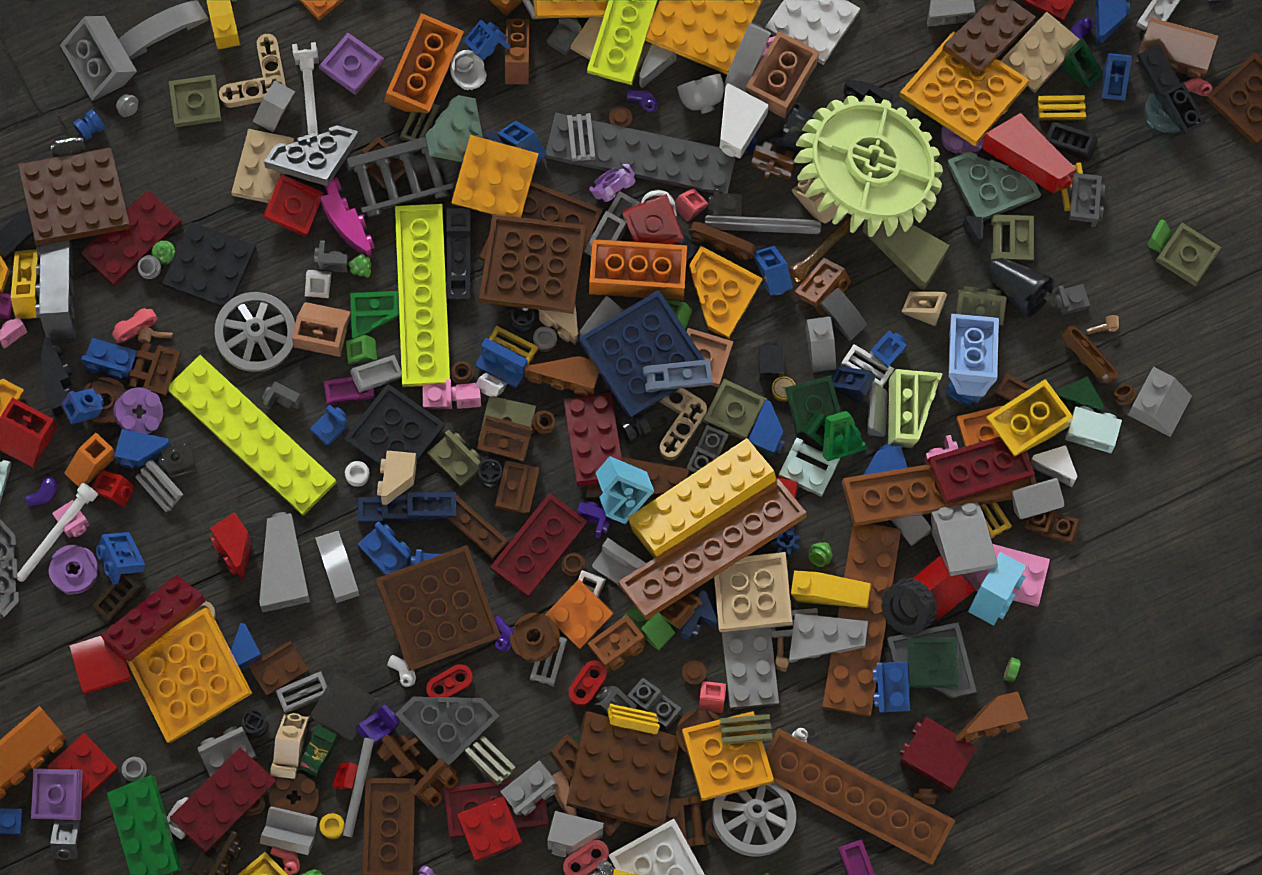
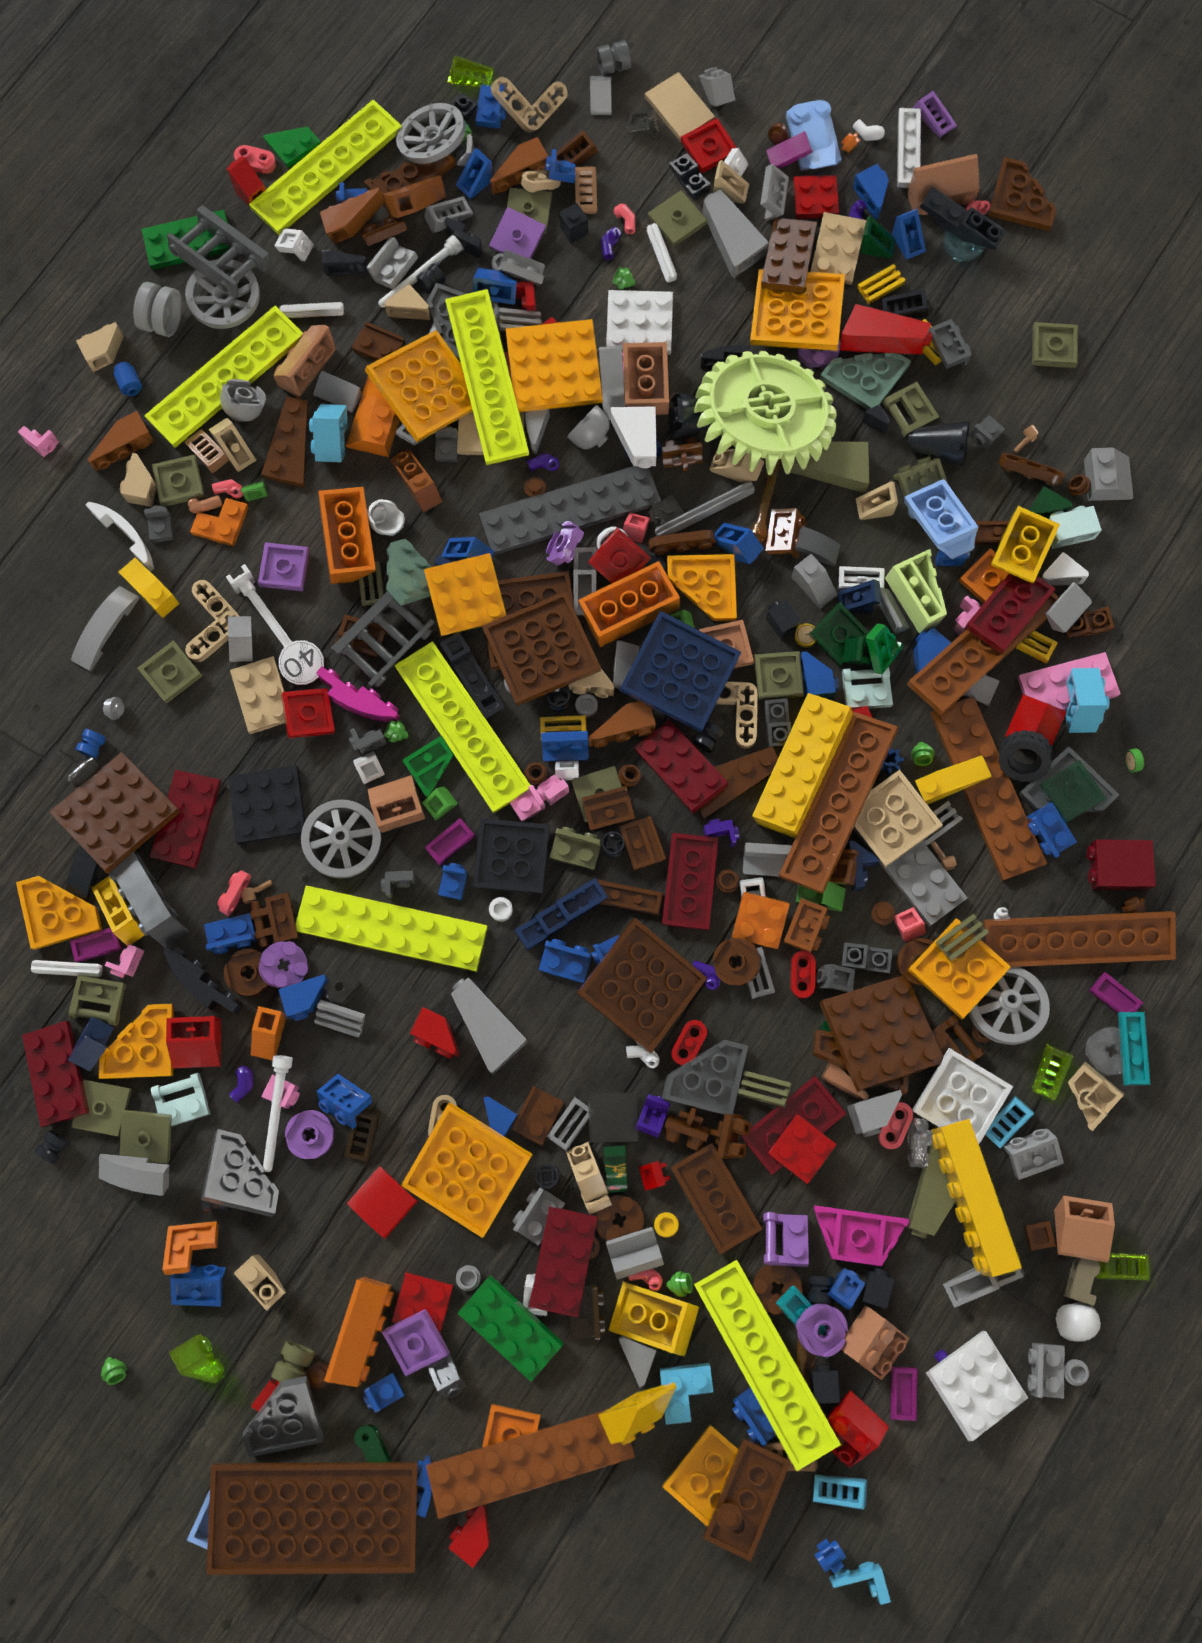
camera: 25 degrees left, 5 degrees up
light grey slope [60,16,137,101] -> none
blue brick [61,388,103,424] -> none
red bracket [92,469,134,507] -> none
dark red plate [101,575,206,662] -> none
light grey plate [138,255,161,279] -> none
bright green plate [152,241,176,264] -> none
plate [264,125,359,186] -> none
light grey slope [315,531,360,603] -> none
light grey bar [343,738,374,837] -> none
light grey tile [350,355,402,393] -> none
tan slope [377,451,417,505] -> none
blue bracket [464,20,510,60] -> none
light grey bracket [500,761,559,816] -> none
light grey tile [567,113,595,162] -> none
medium azure brick [596,456,654,524] -> none
yellow tile [607,704,660,734] -> none
sand blue plate [642,359,713,392] -> none
light grey wing [789,614,868,663] -> none
blue bracket [870,331,907,368] -> none
light grey slope [931,502,998,576] -> none
dark orange slope [955,692,1028,743] -> none
bright green slope [1148,219,1173,253] -> none

